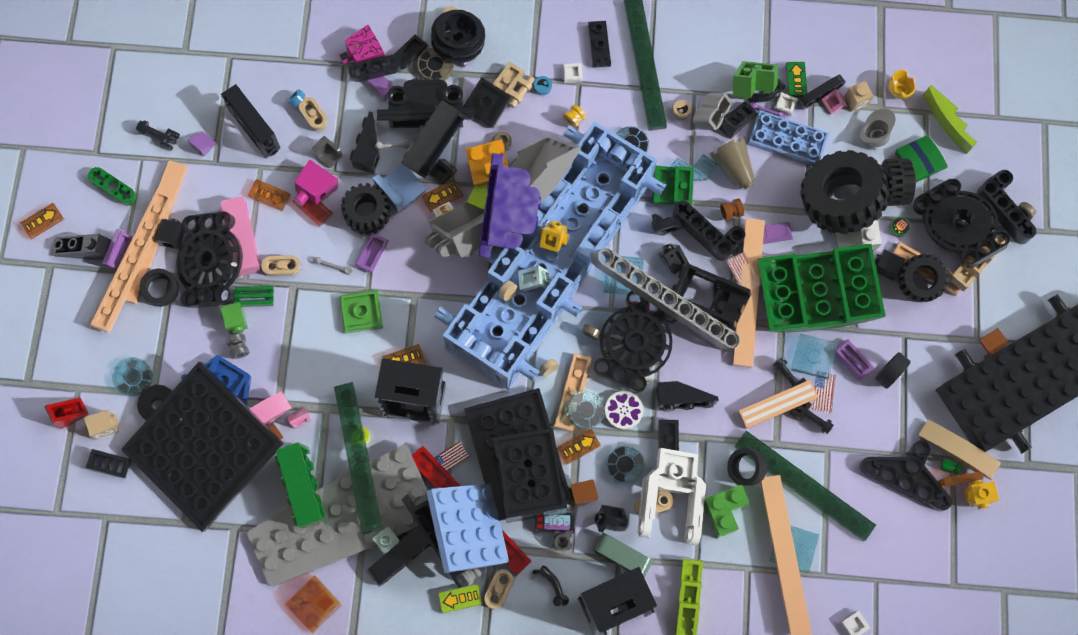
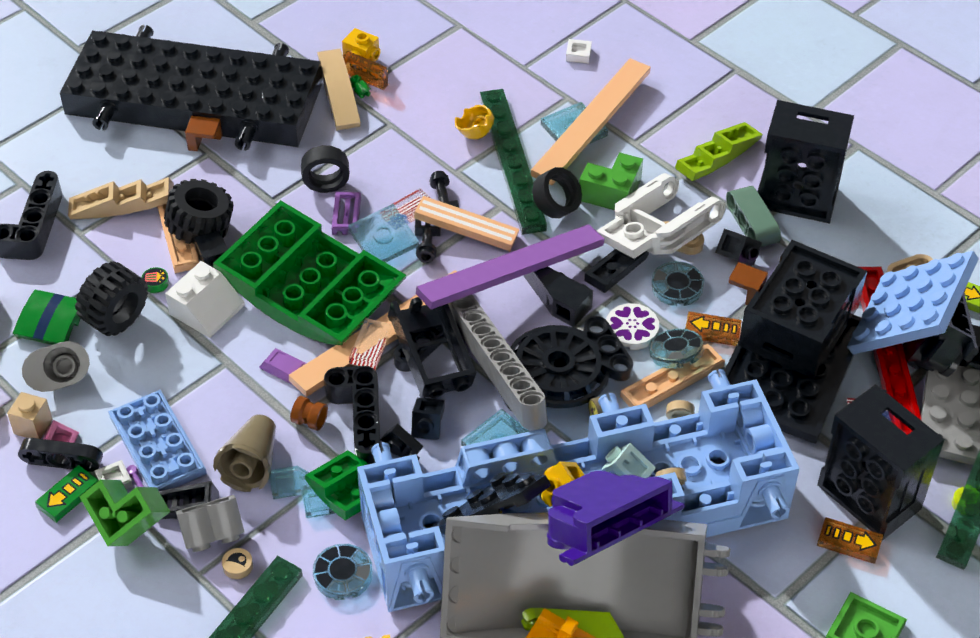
camera: 135 degrees left, 25 degrees down
black piece [533,565,569,606] -> none
black tyre [800,150,890,234] -> none
black beam [859,440,952,512] -> none
black piece [913,179,1010,268] -> none
dark tan tile [1018,202,1036,220] -> none
none -> medium lavender tile [416,224,605,309]
none -> black plate [435,472,551,535]
none -> yellow hair [455,105,494,140]

